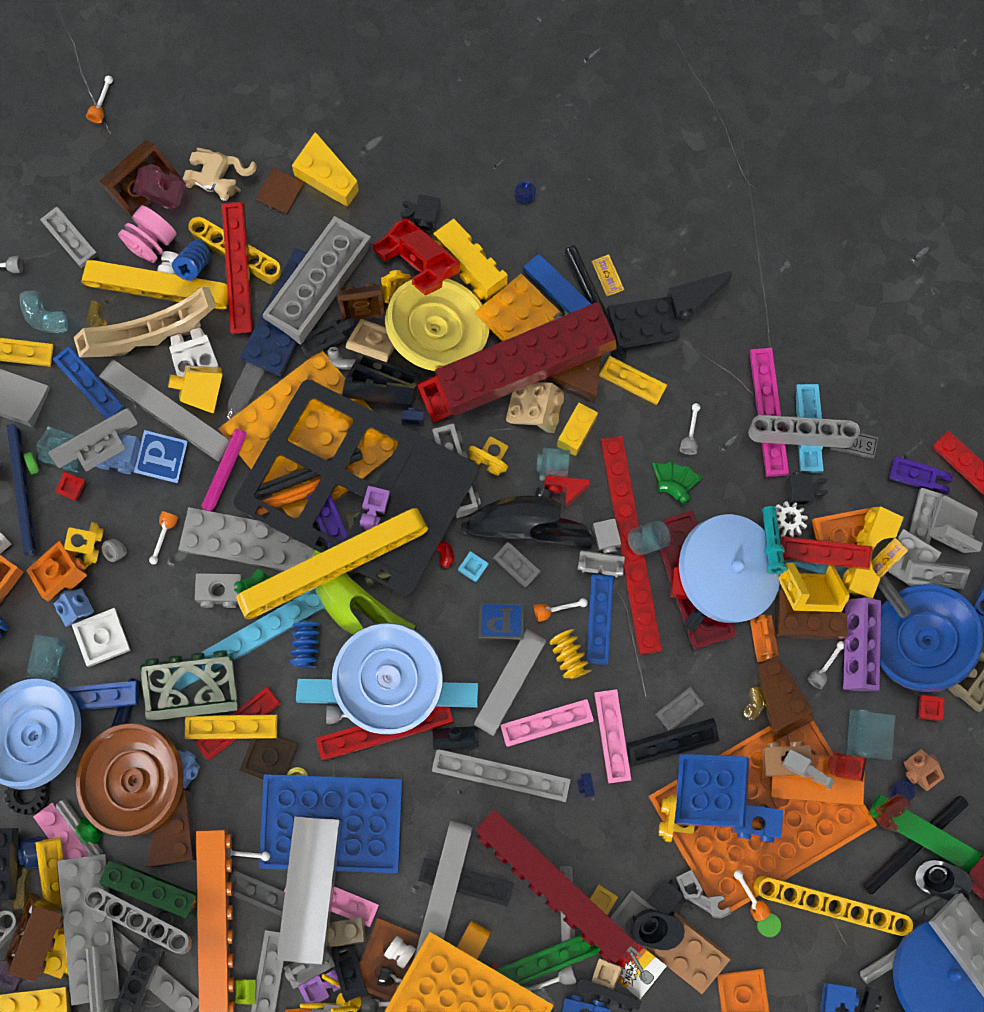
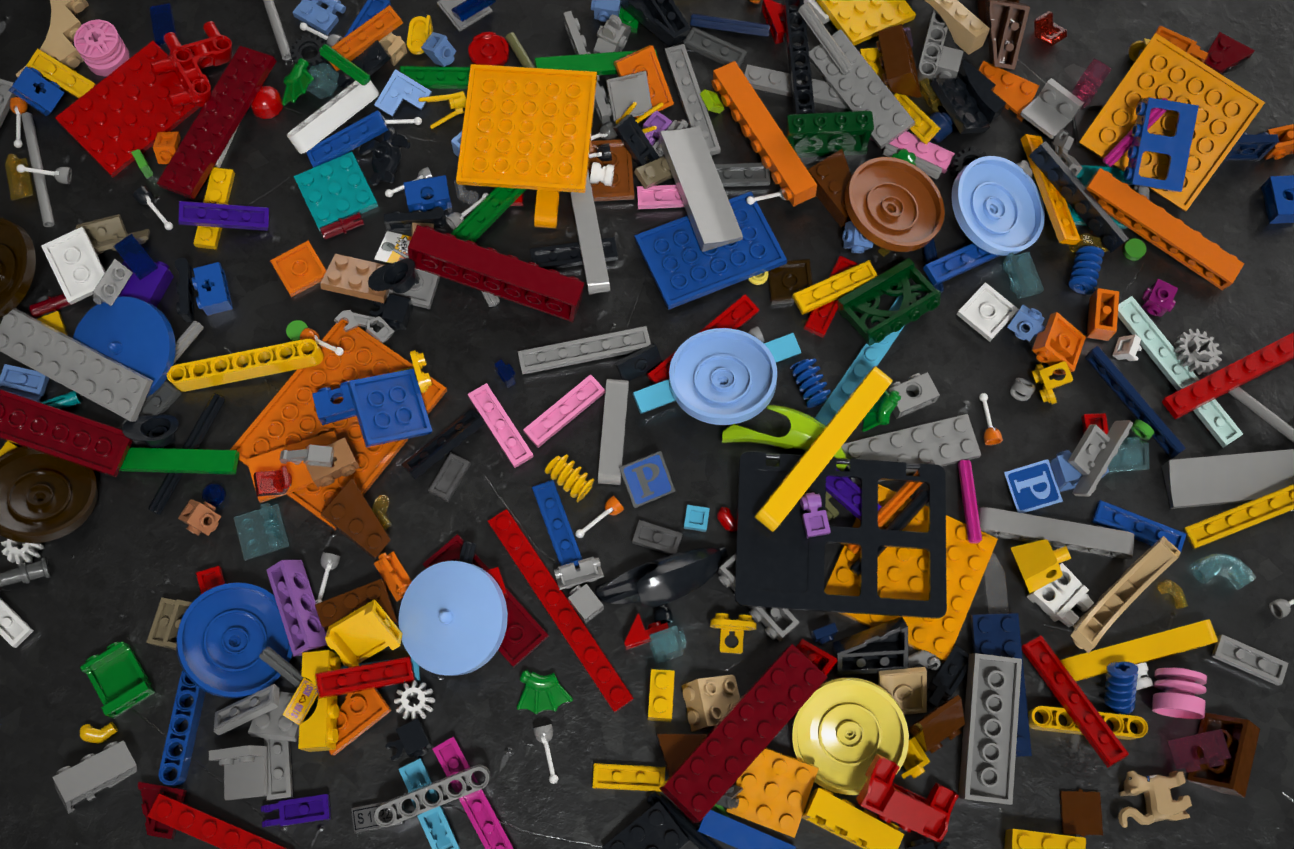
camera: 155 degrees right, 5 degrees down
light grey beam [84,887,192,955] -> none
yellow tile [590,884,618,915] -> none
clear light blue wheel [628,520,671,556] -> none
teal pin [762,506,787,574] -> none
clear red bracket [875,794,911,832] -> none

